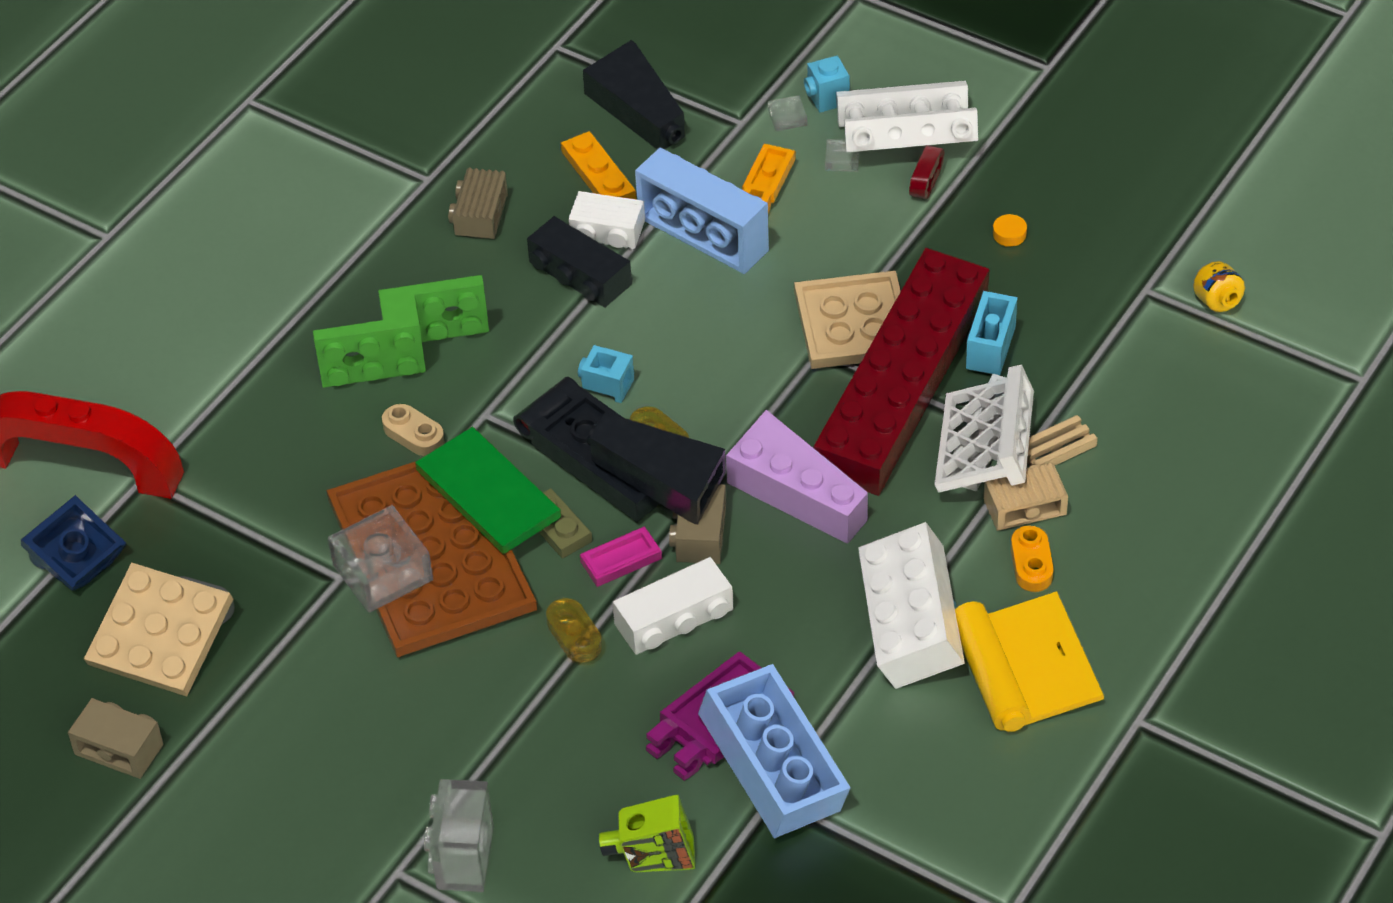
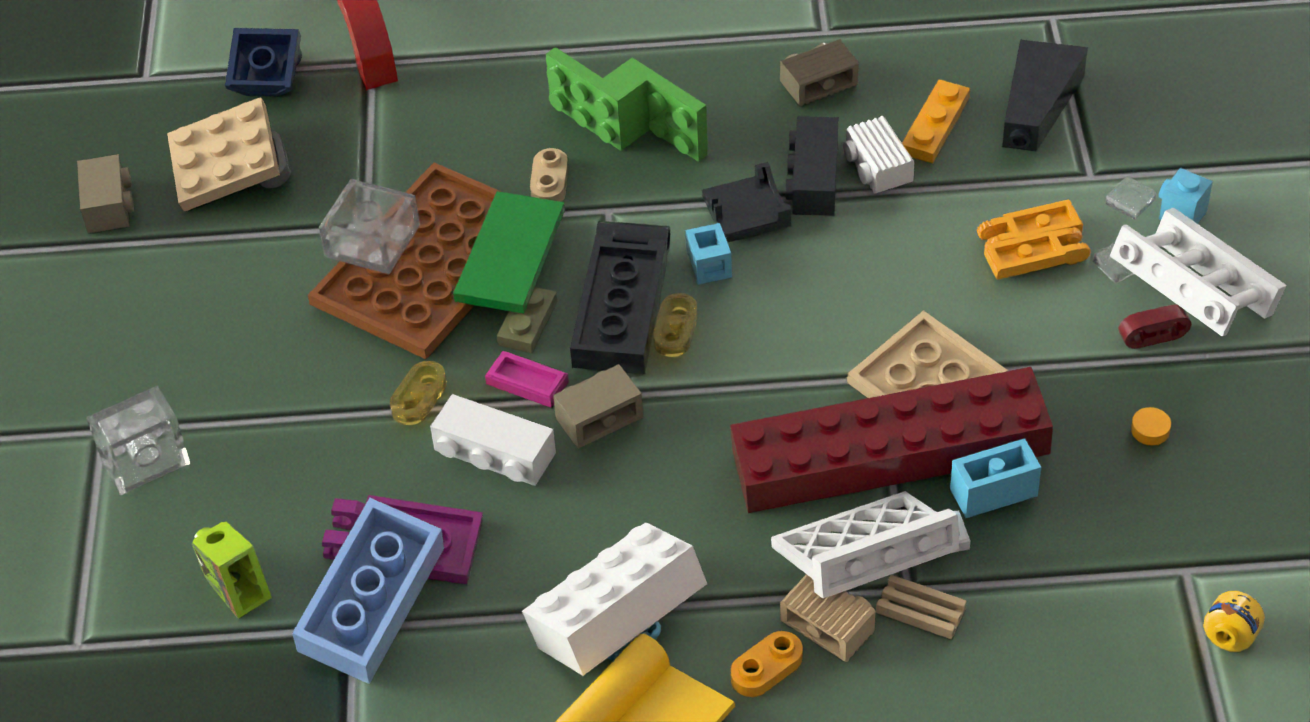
camera: 55 degrees right, 0 degrees up
black slope [587,412,726,525] -> none
light blue brick [635,147,769,274] -> none
lavender wedge [726,410,868,544] -> none
none -> black piece [702,162,791,243]
none -> light orange hinge [984,227,1091,280]

